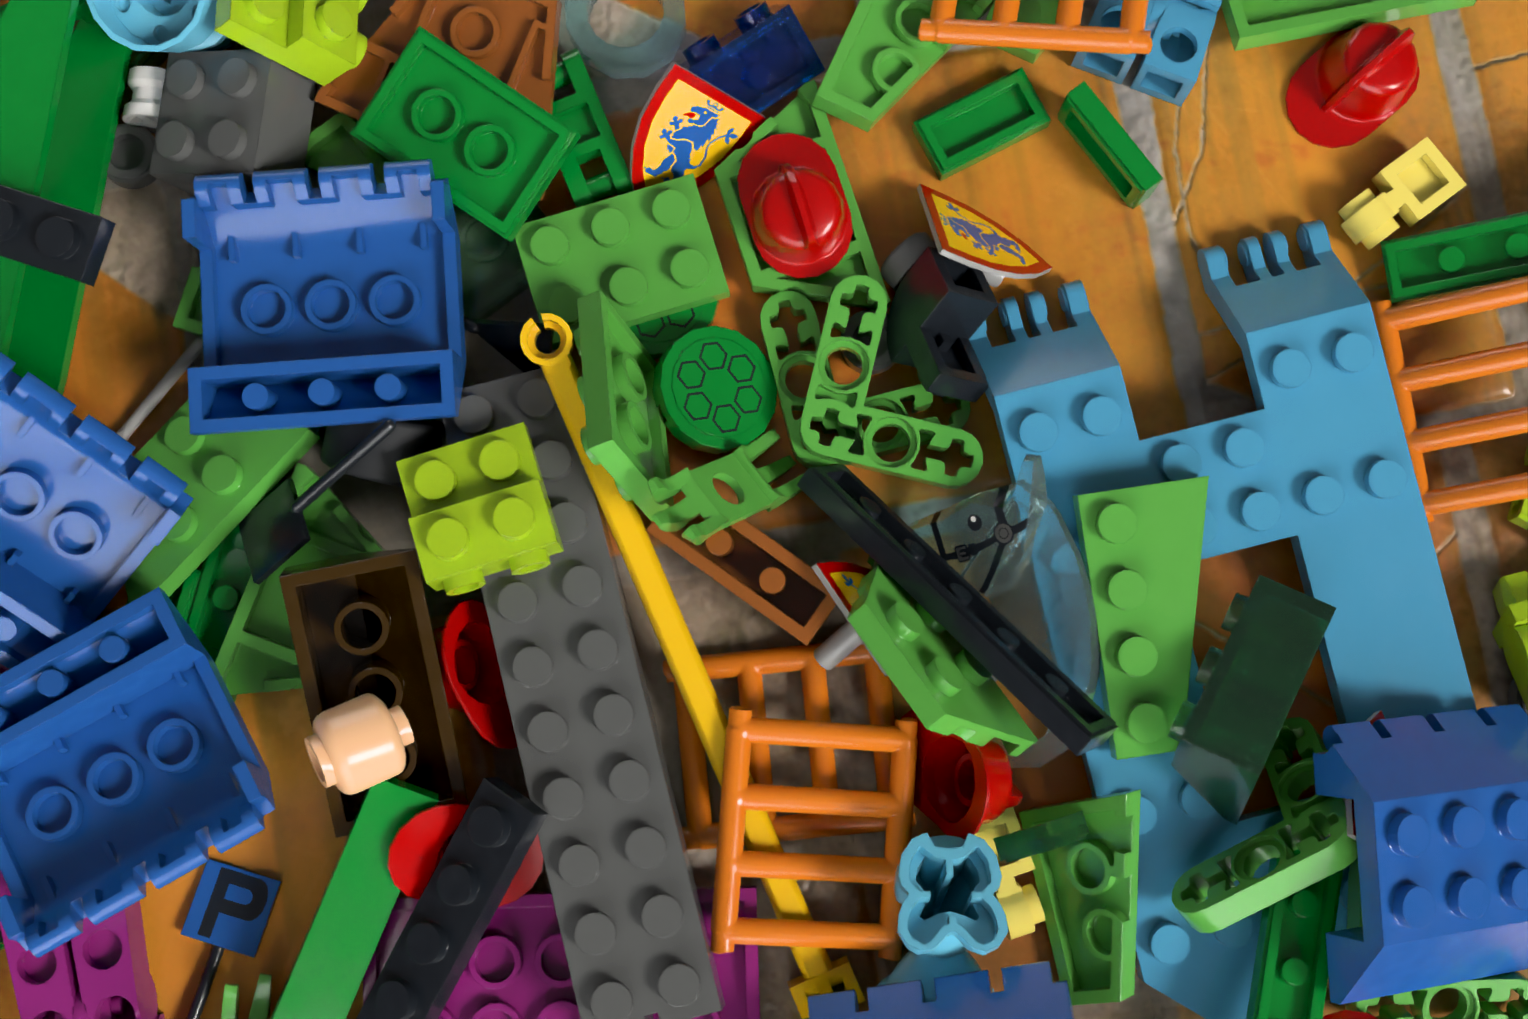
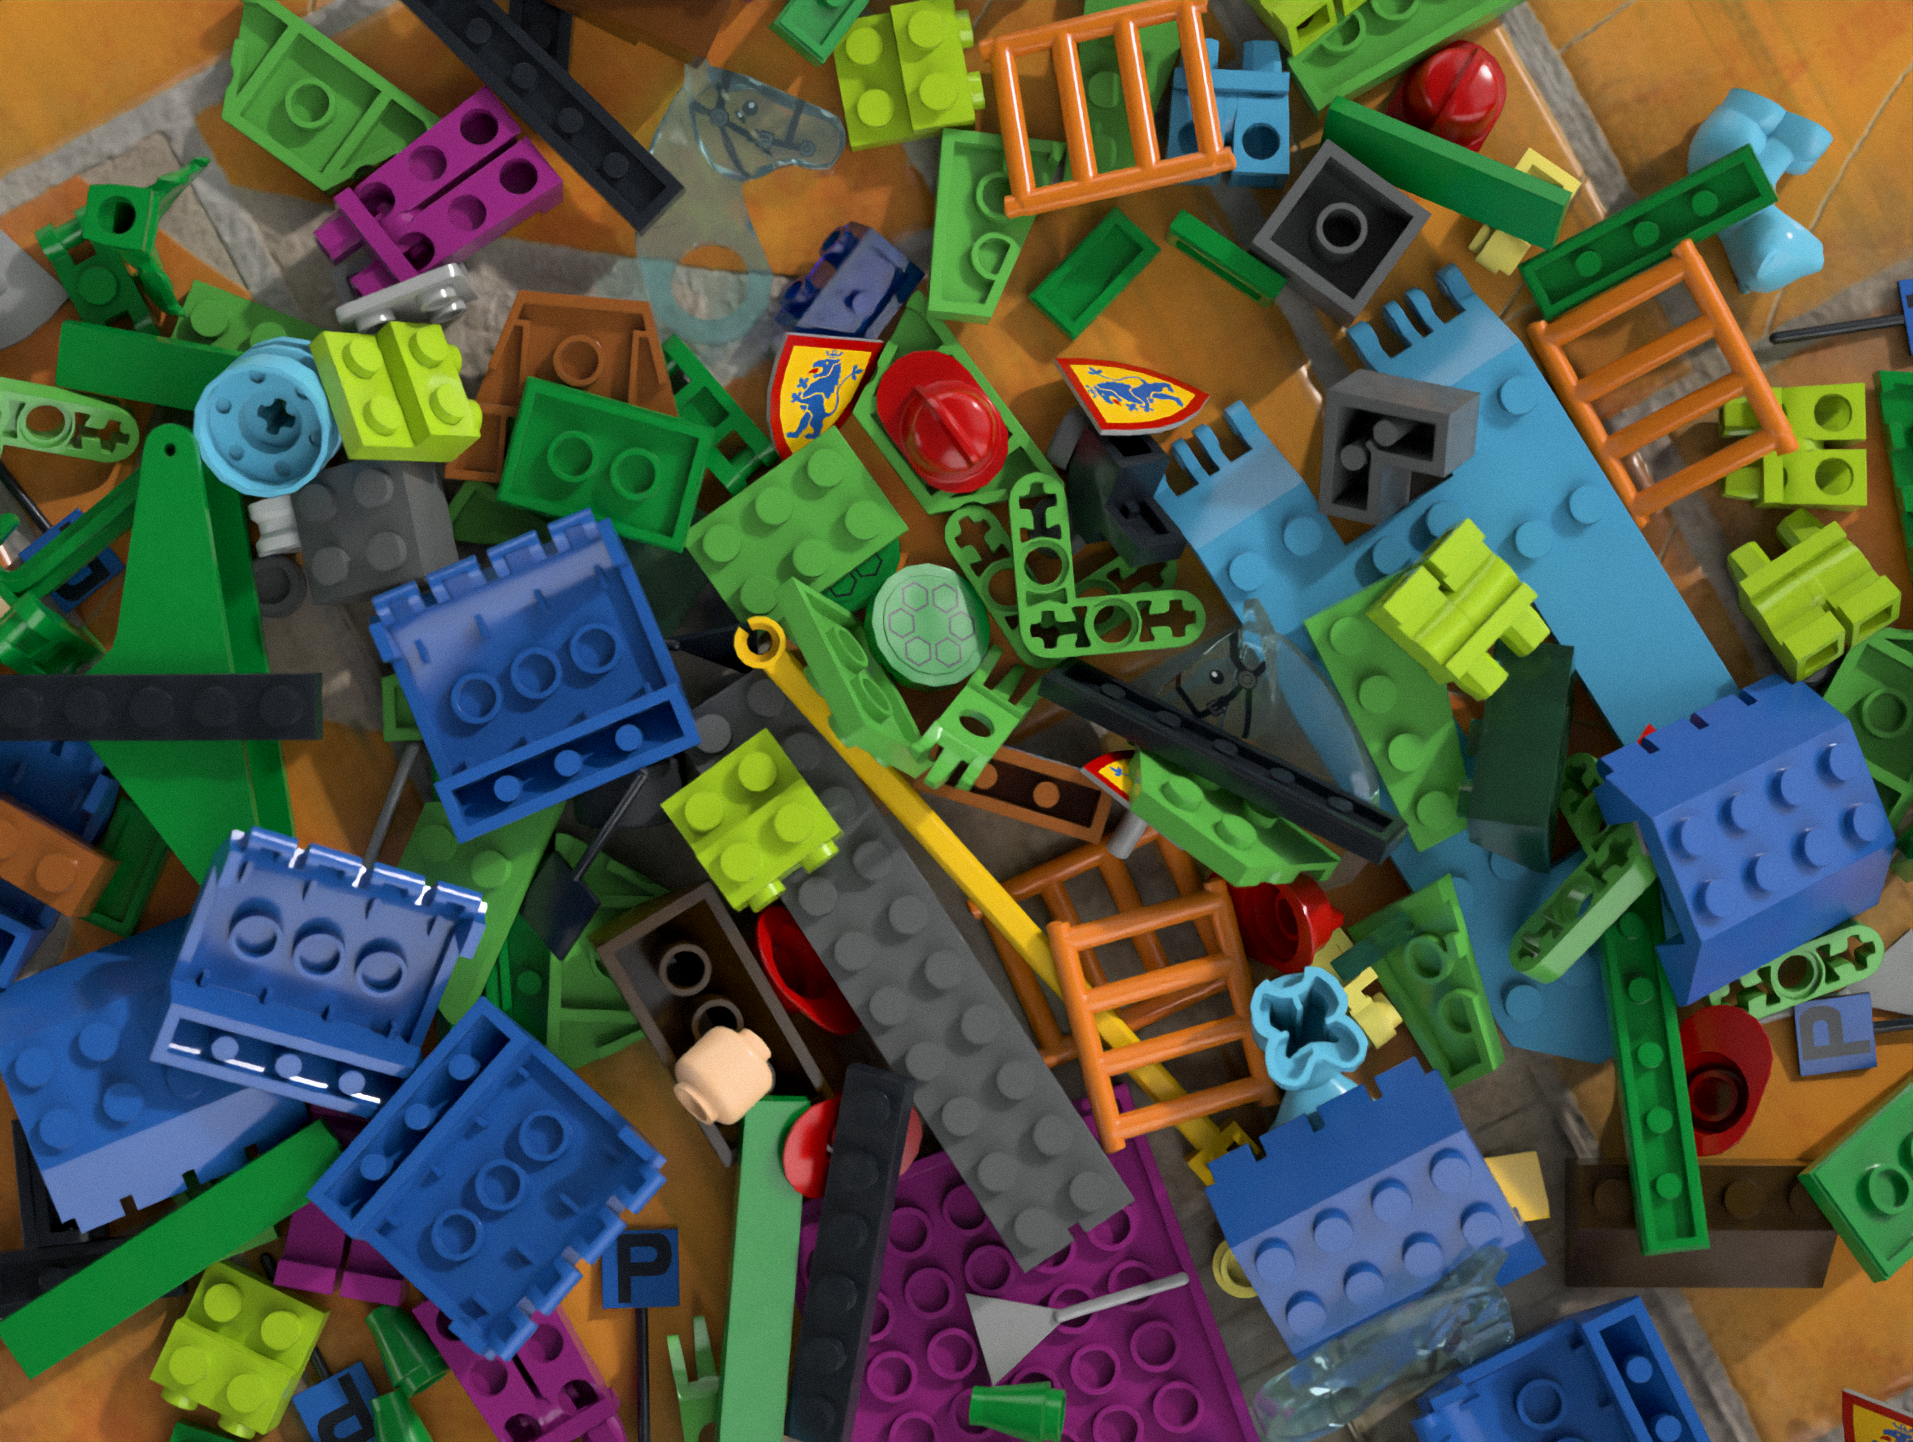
camera: 25 degrees left, 5 degrees up
none -> dark grey brick [1247,138,1432,329]
none -> dark grey brick [1318,369,1480,526]
none -> green tile [1319,95,1573,251]
none -> lime hips [1365,517,1550,701]

